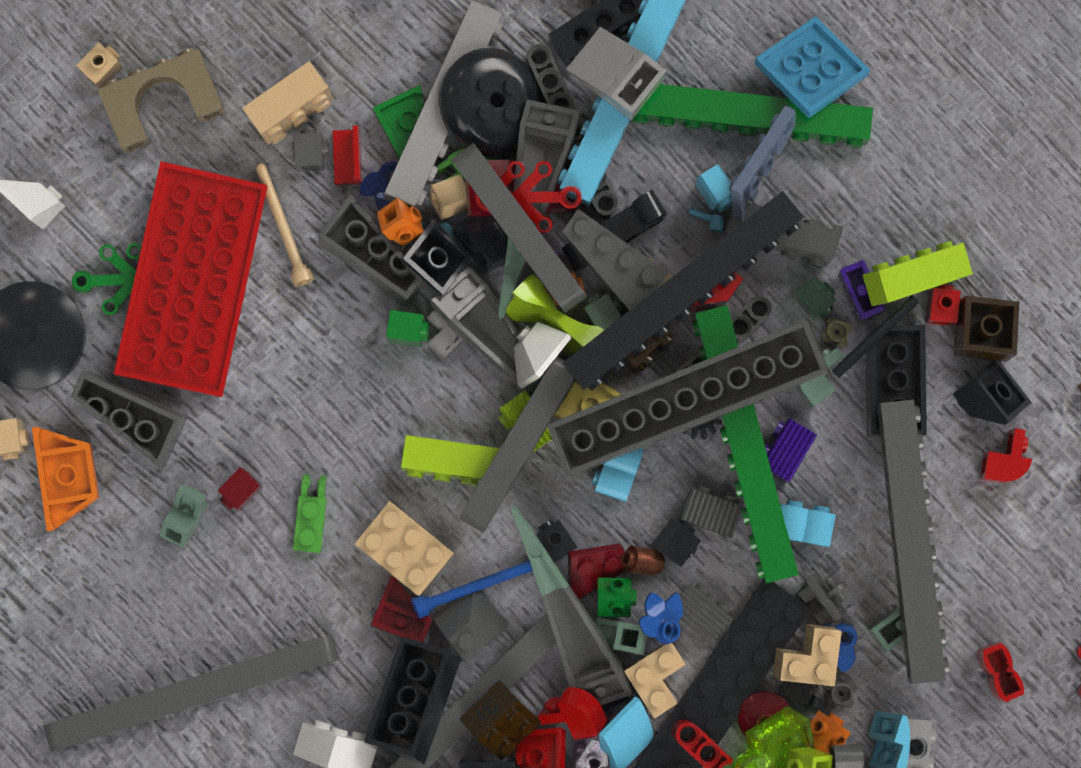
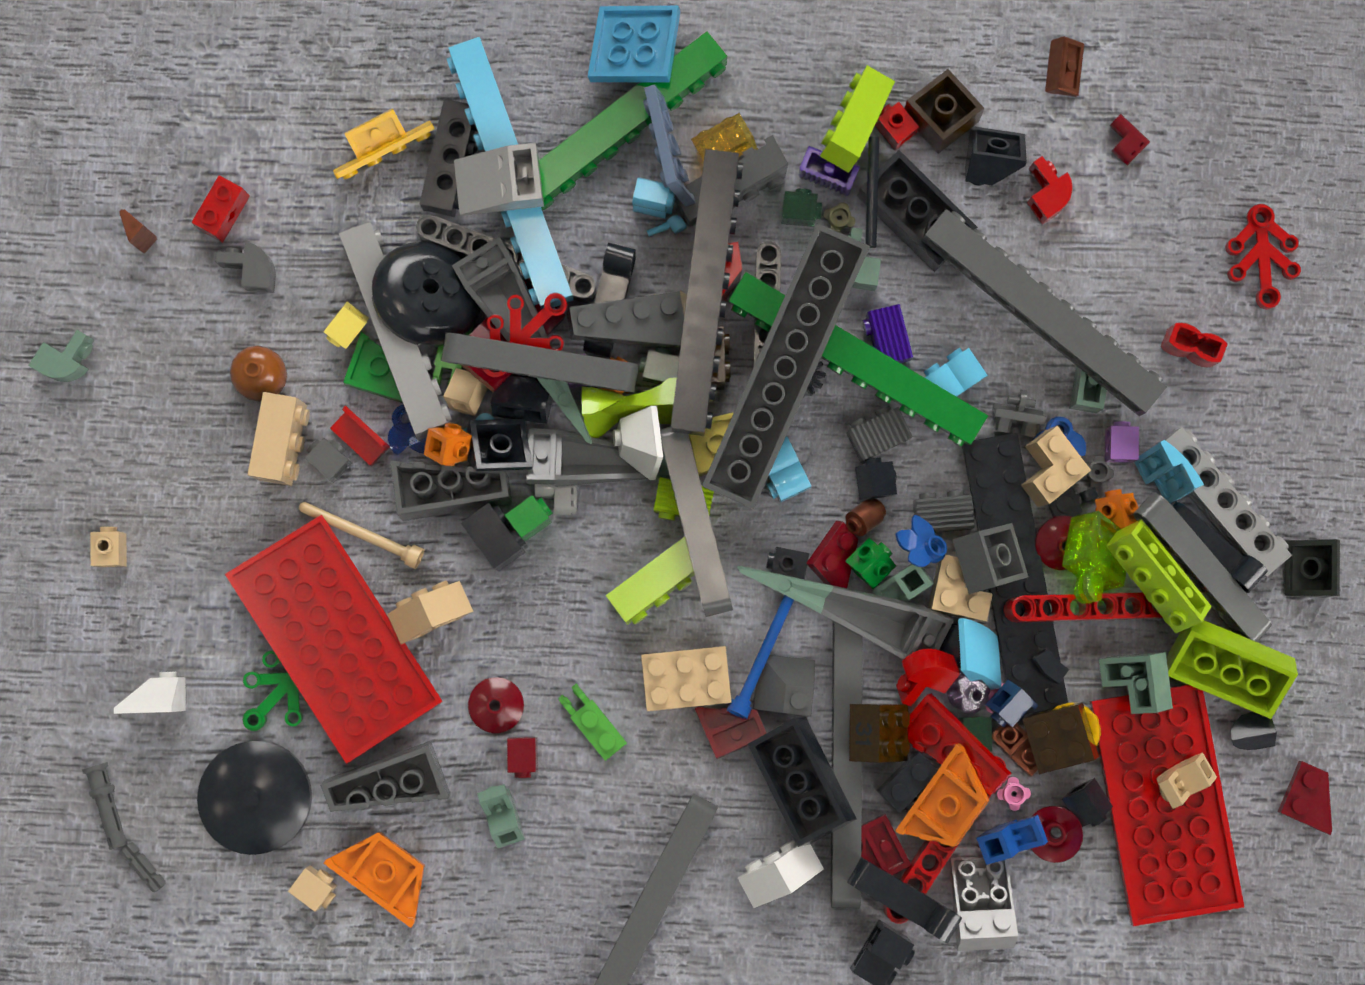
camera: 50 degrees left, 0 degrees up
dark tan arch [97,48,226,154] -> none
none -> dark orange cylinder [230,346,288,402]
none -> light yellow brick [324,302,369,349]
none -> tan brick [387,580,473,644]
none -> black brick [461,503,526,572]
none -> dark red dish [468,677,524,733]
none -> clear yellow brick [691,113,758,164]
none -> dark grey brick [953,523,1028,594]
none -> medium lavender brick [1105,421,1139,463]

